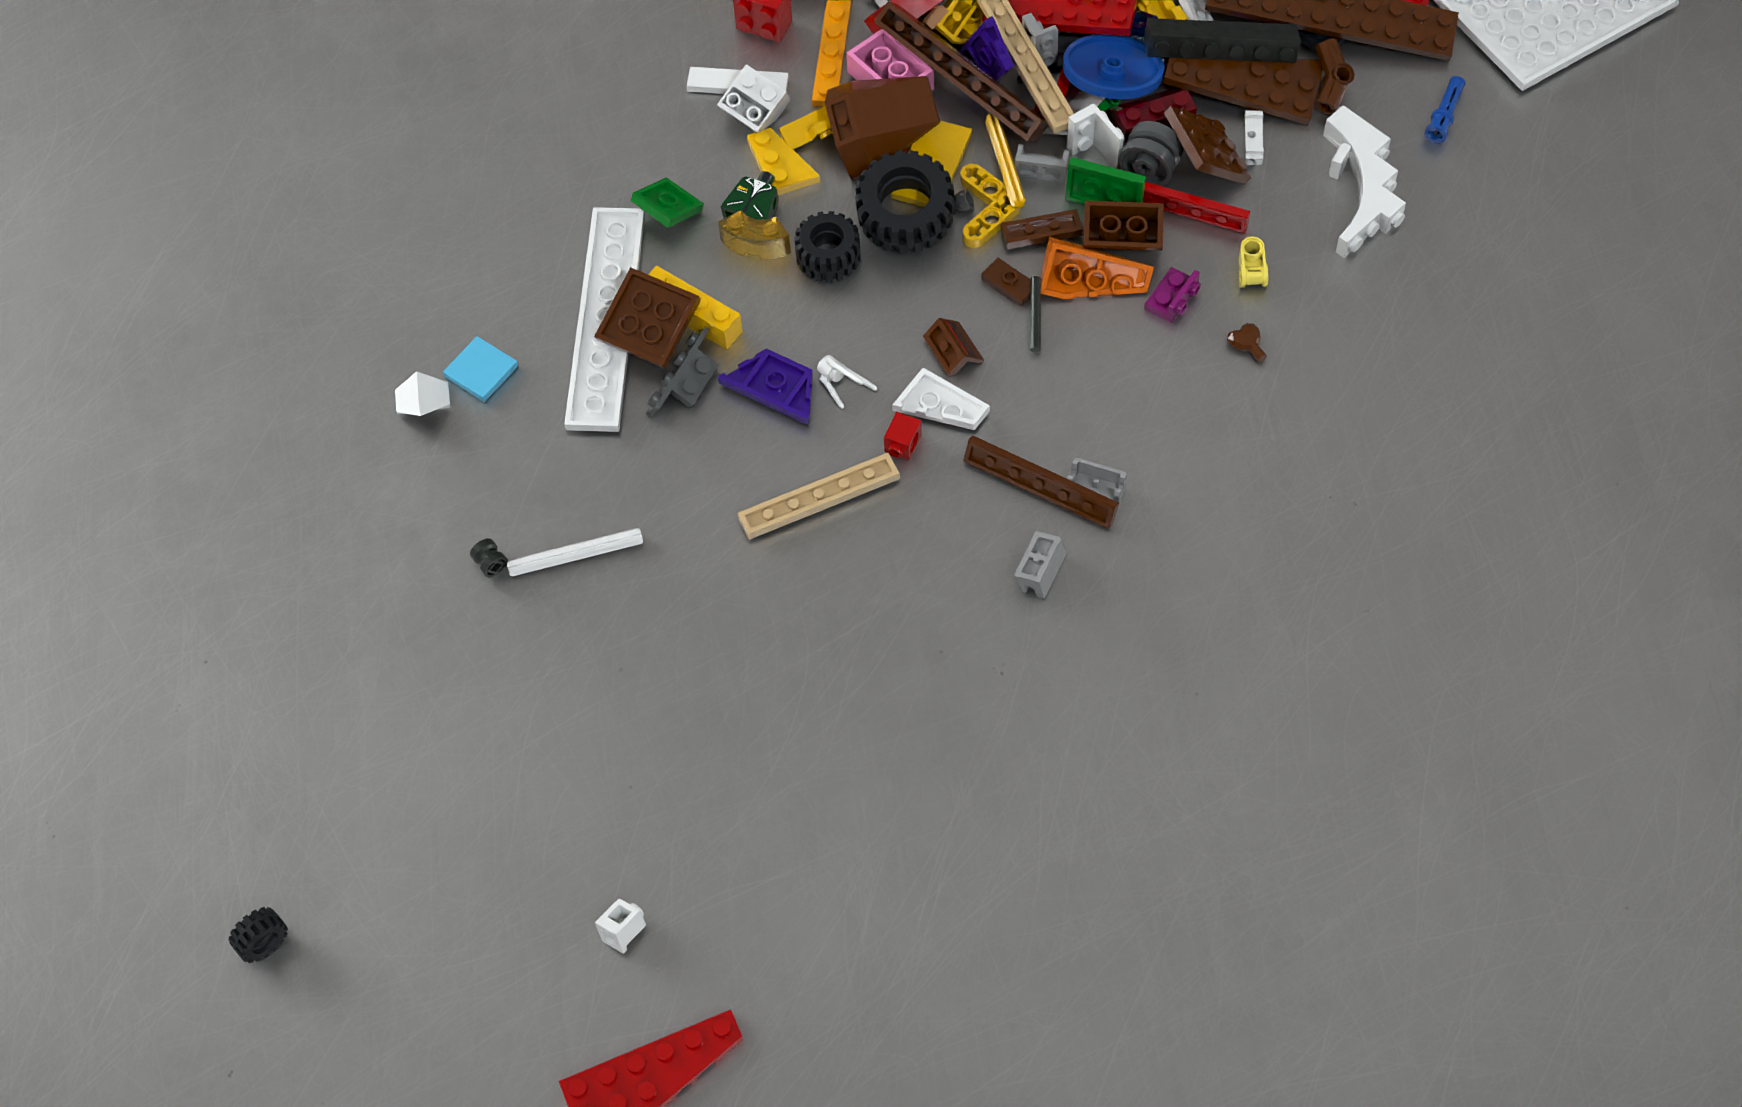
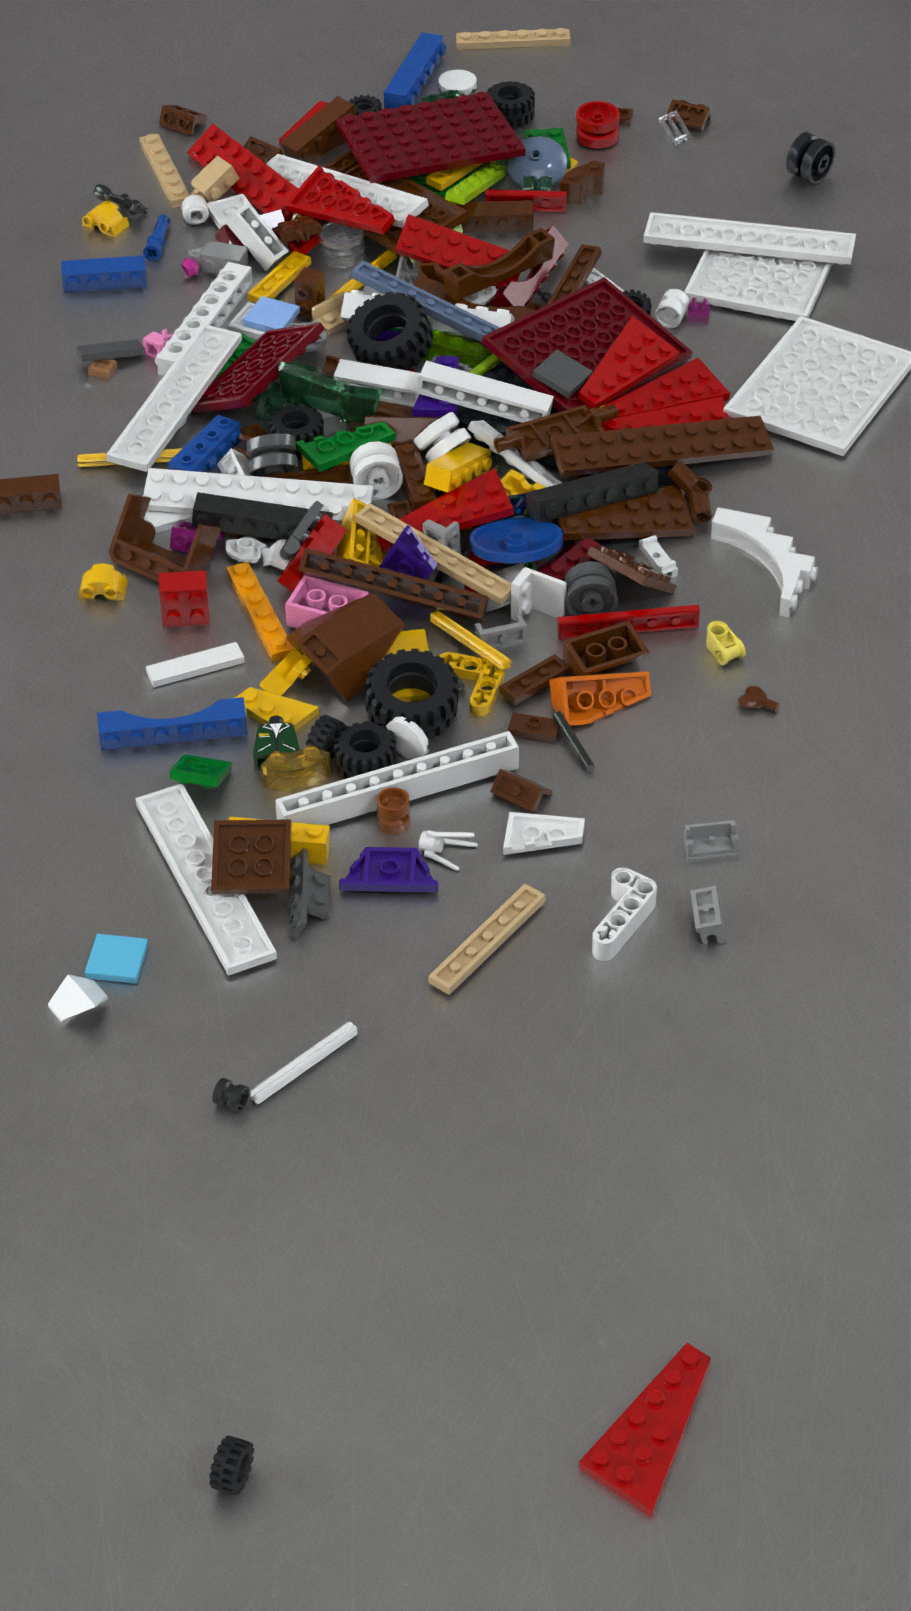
camera: 30 degrees left, 15 degrees down
white brick [595,898,646,954] -> none
white slope [717,64,791,133] -> none
red brick [884,412,922,460] -> none
medium nougat tile [922,5,948,30] -> none
reddish brown tile [963,435,1119,529] -> none
green plate [1065,157,1146,205] -> none
magenta bracket [1144,267,1201,323] -> none
white tile [1329,143,1351,180] -> none
blue pin [1424,76,1466,143] -> none
none -> blue arch [97,697,248,751]
none -> white brick [275,731,519,825]
none -> black tyre [305,715,346,762]
none -> dark orange wheel [377,787,410,835]
none -> white tile [386,717,429,760]
none -> white beam [592,868,657,961]

